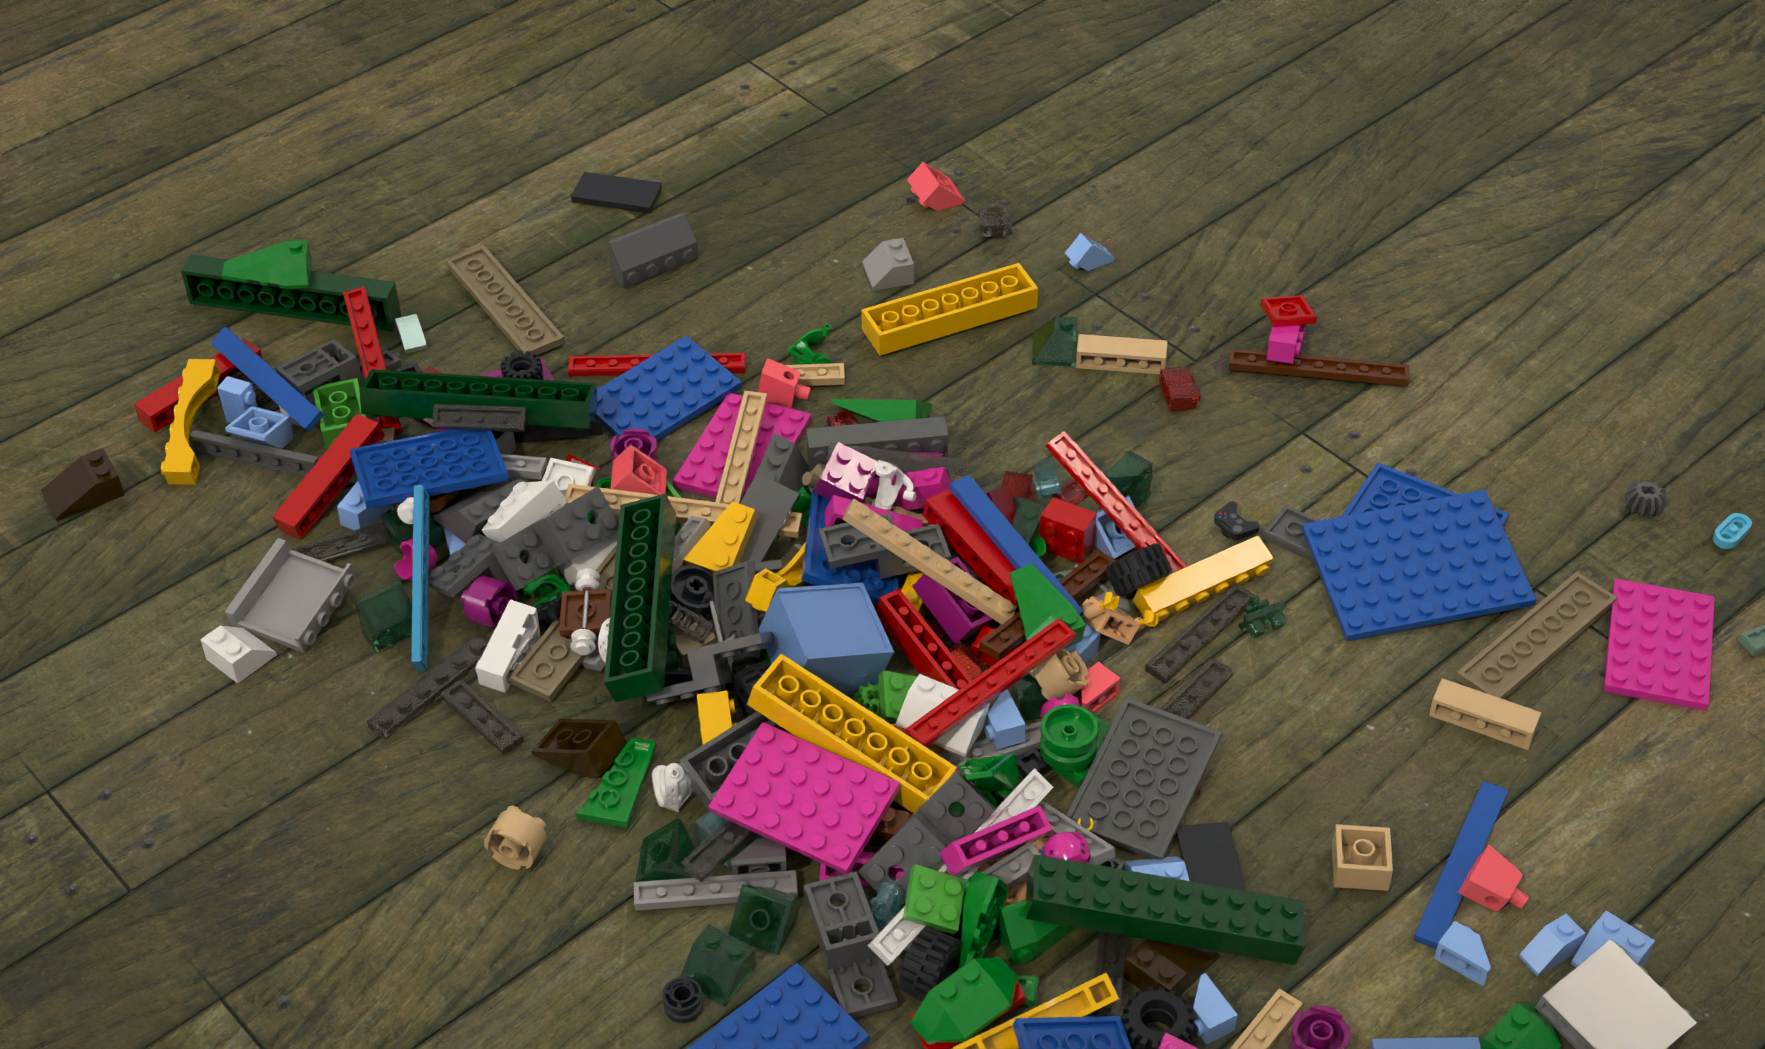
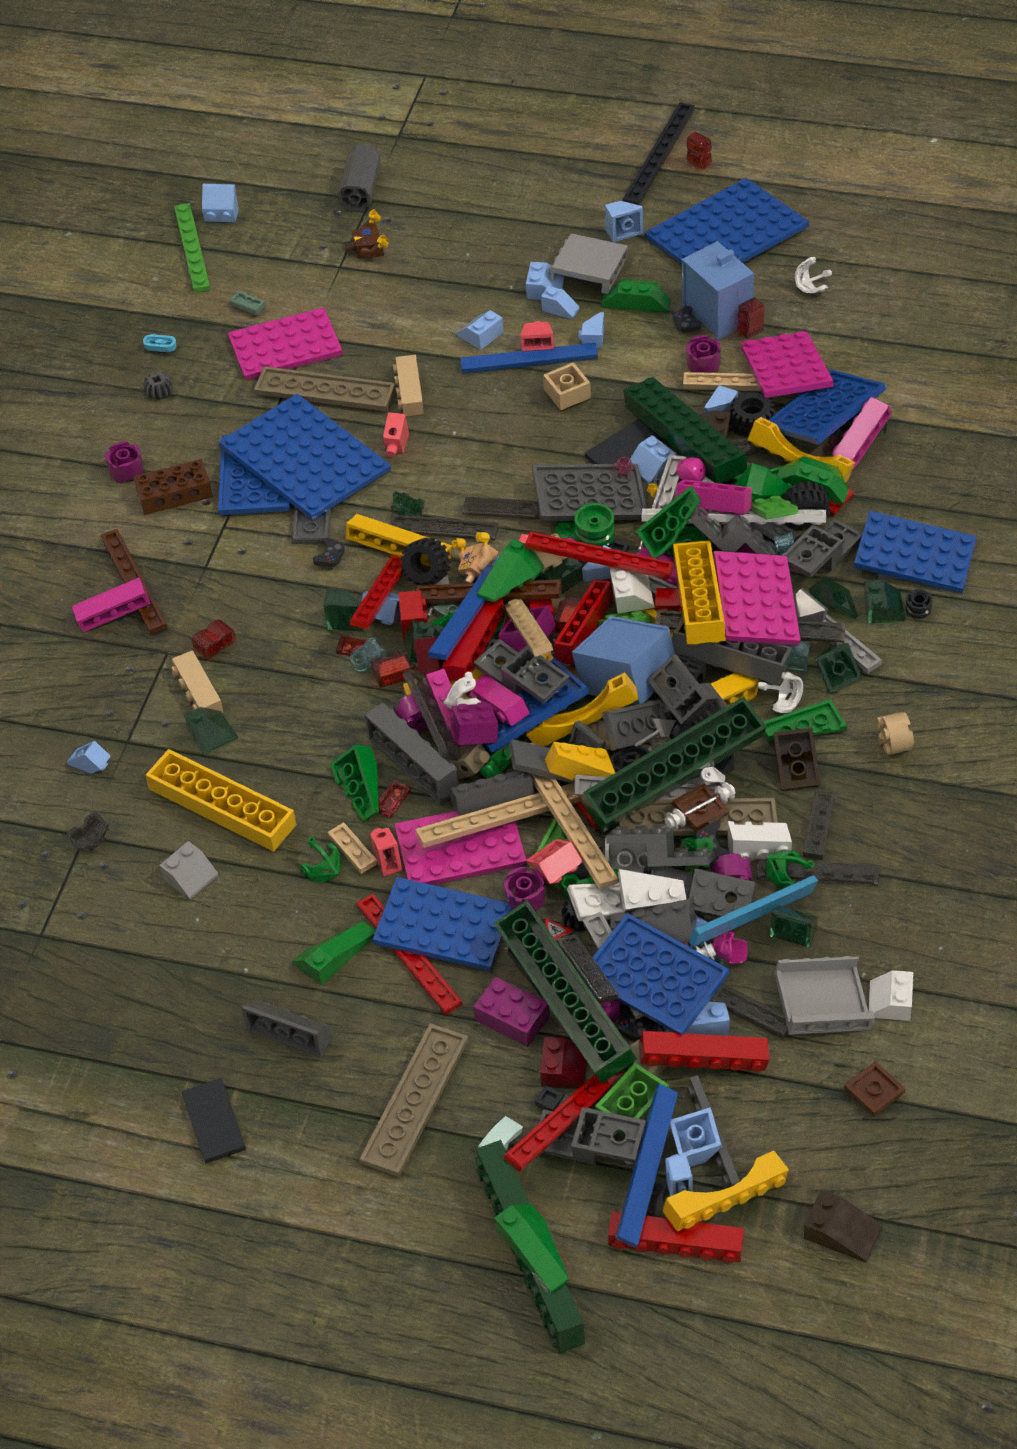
camera: 120 degrees left, 5 degrees up
black tyre [501,351,543,380] -> none
coral slope [907,162,965,211] -> none
red tile [1260,295,1317,327] -> none
none -> magenta brick [105,441,143,483]
none -> reddish brown brick [133,459,213,515]
none -> green wedge [292,921,376,985]
none -> coral torso [383,412,409,457]
none -> light blue slope [456,310,504,350]
none -> clear pink plate [614,457,635,474]
none -> green helmet [765,851,814,890]
none -> reddish brown plate [844,1061,906,1117]

